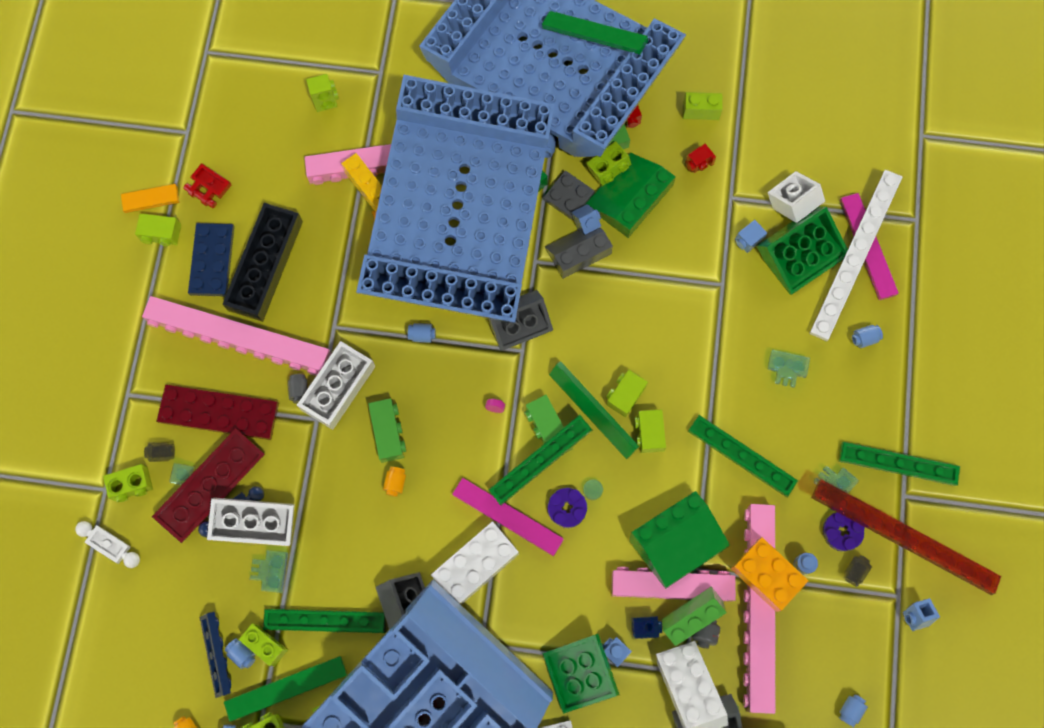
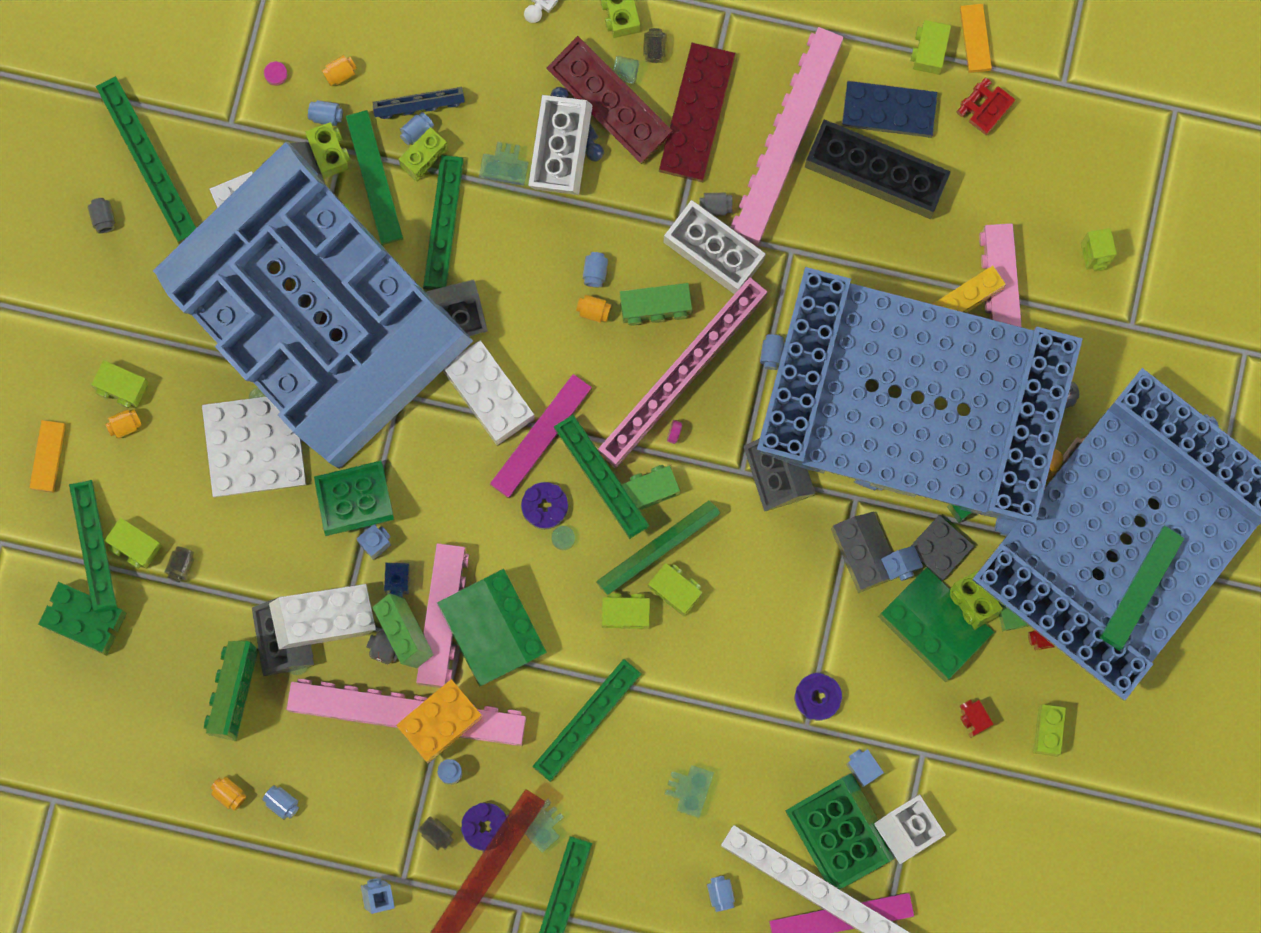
camera: 90 degrees right, 5 degrees up
none -> medium blue brick [583,252,608,288]
none -> bright pink brick [598,277,767,469]
none -> dark purple plate [794,673,842,721]

